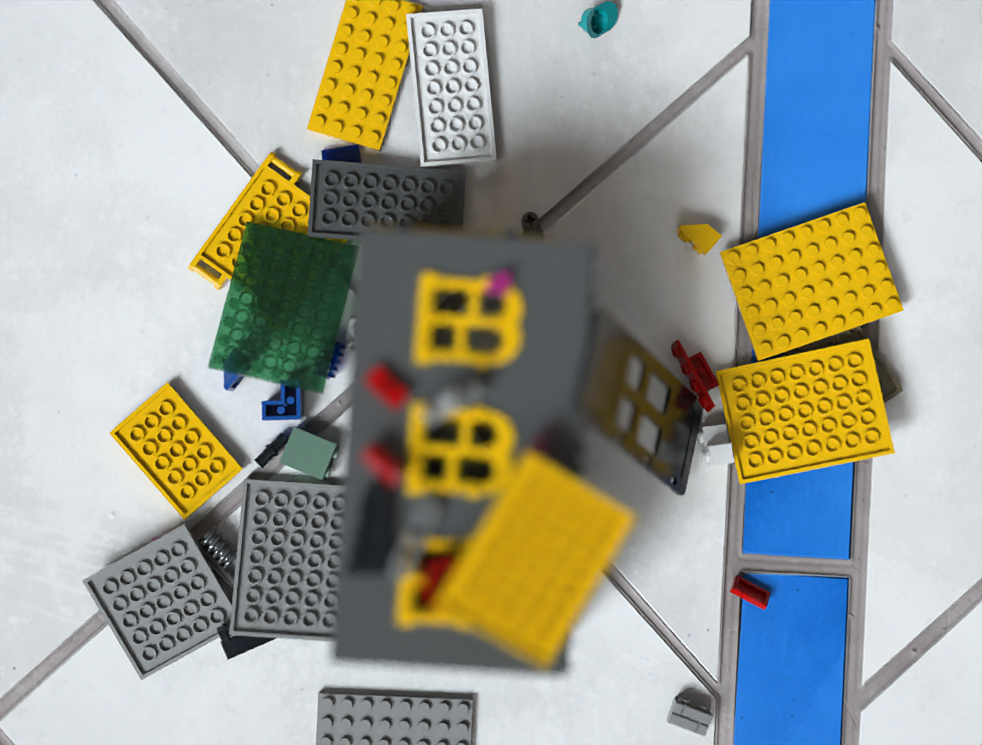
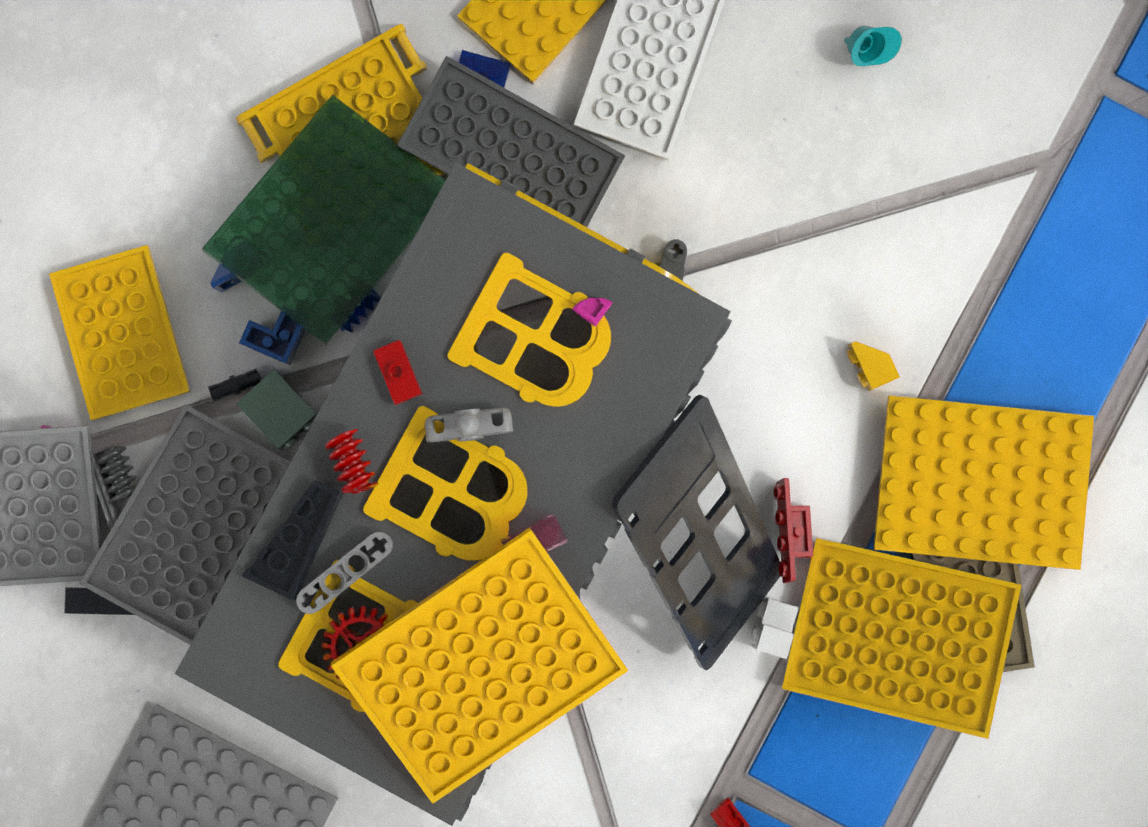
camera: 25 degrees right, 0 degrees up
black plate [217,623,233,642] -> none

